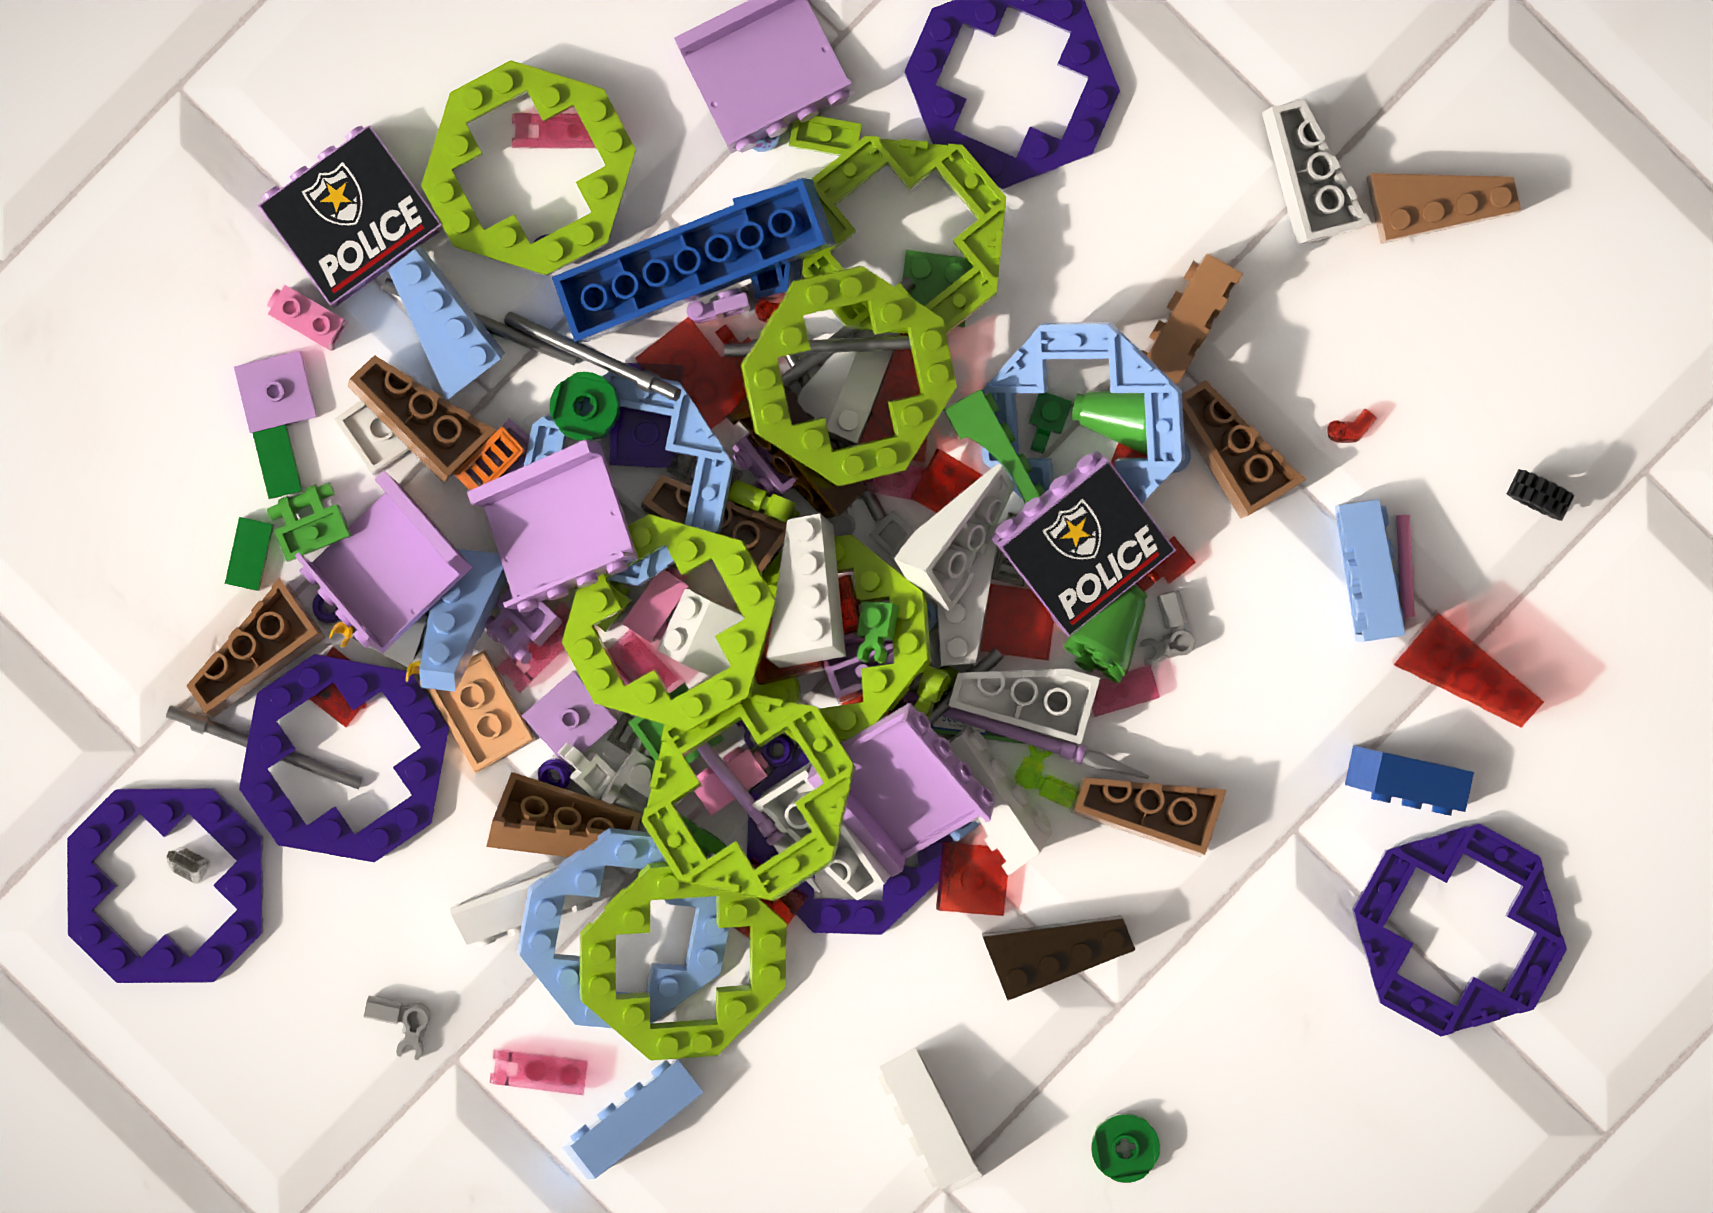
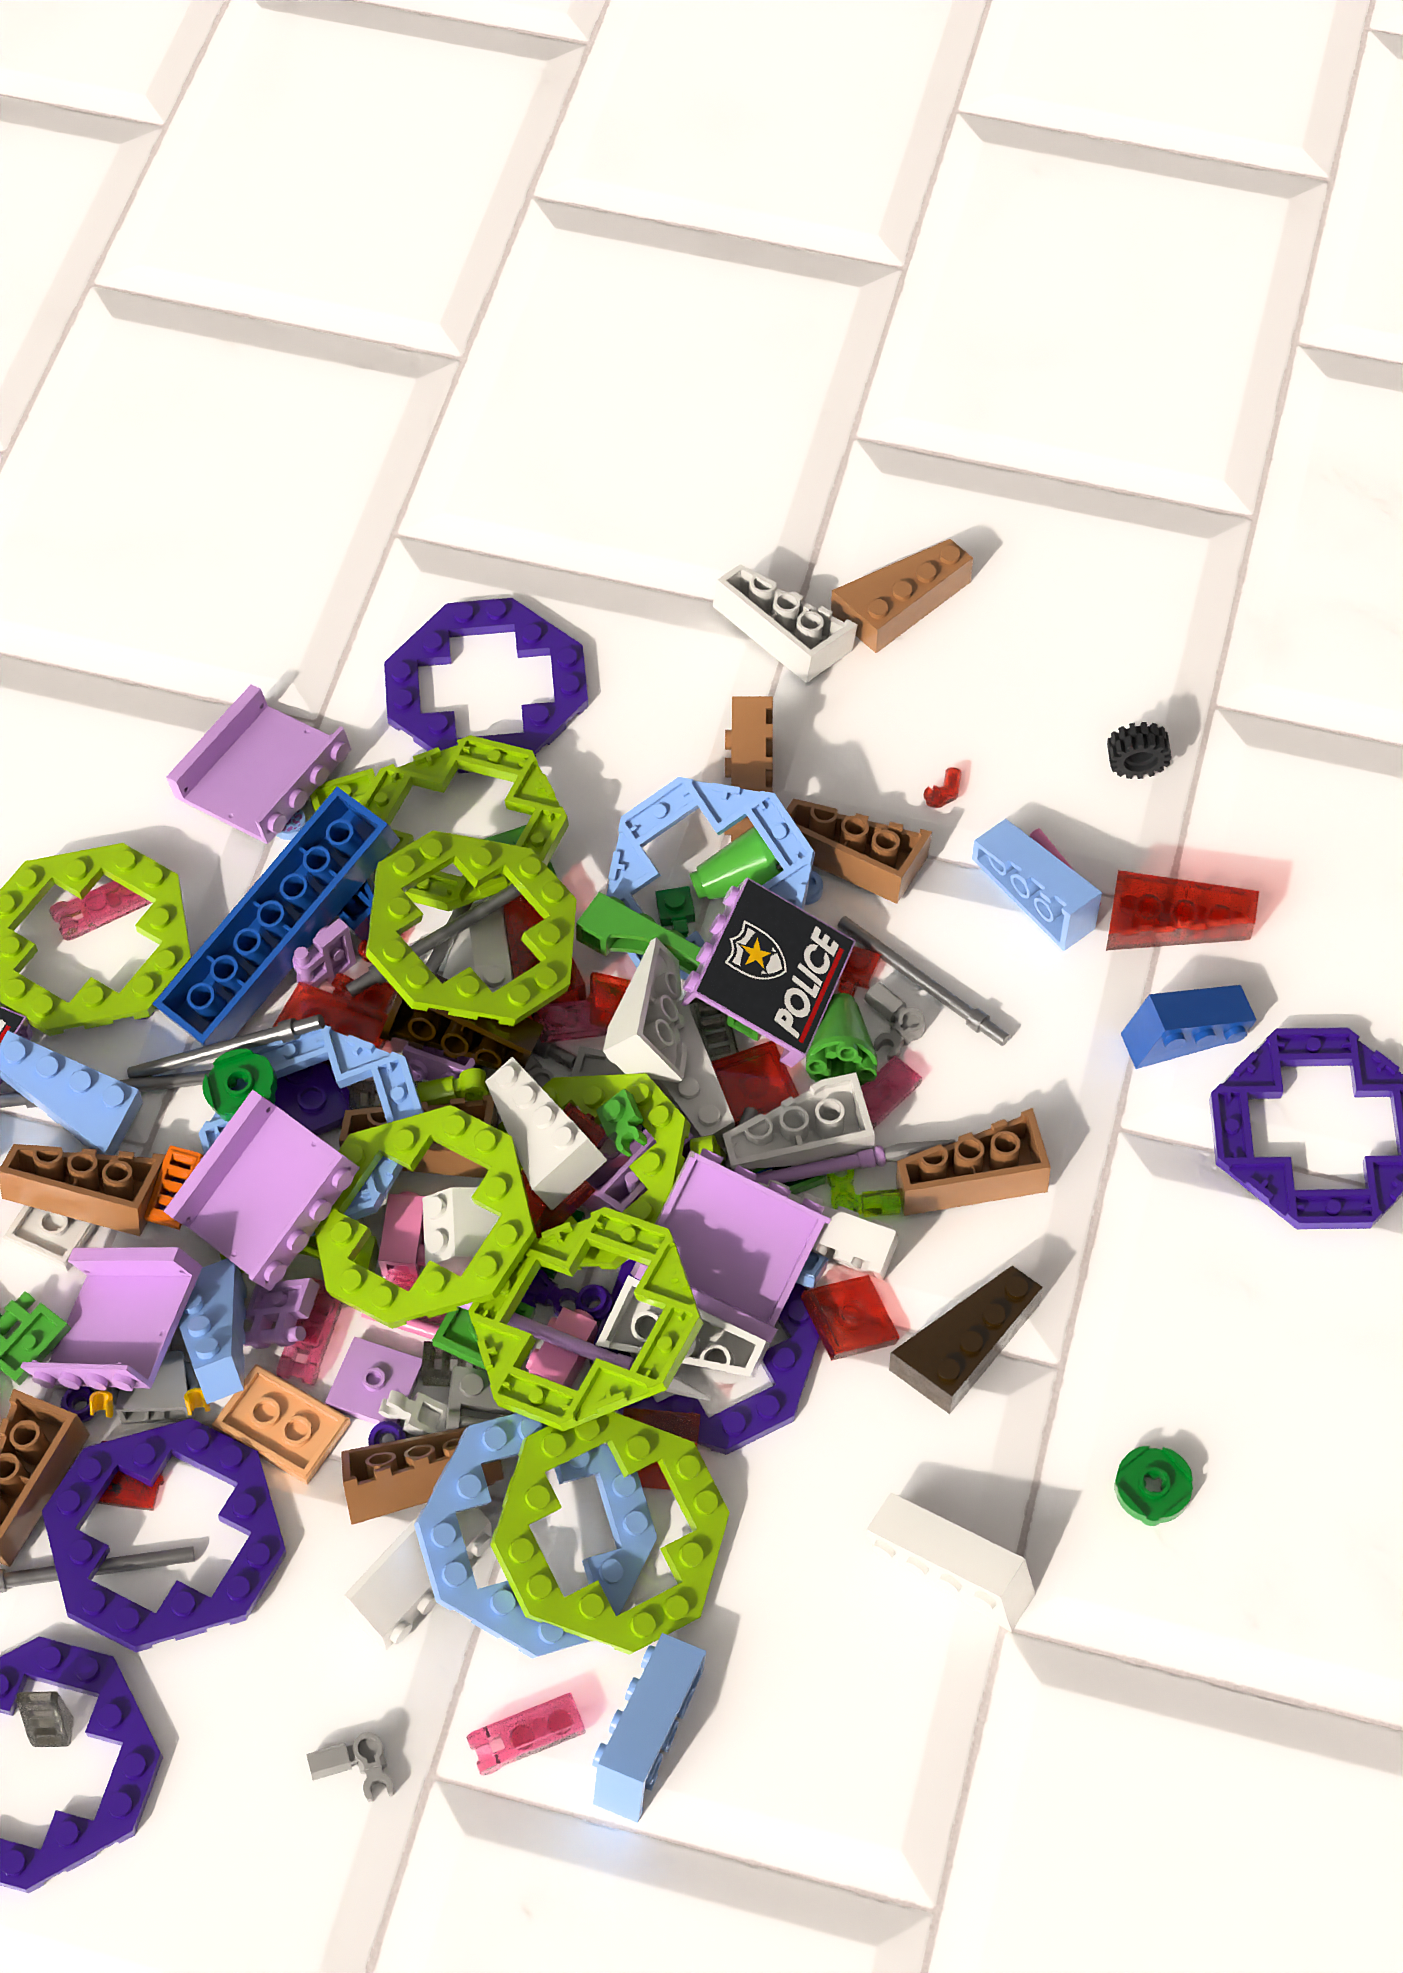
camera: 20 degrees left, 30 degrees down
none -> flat silver bar [837,916,1010,1046]

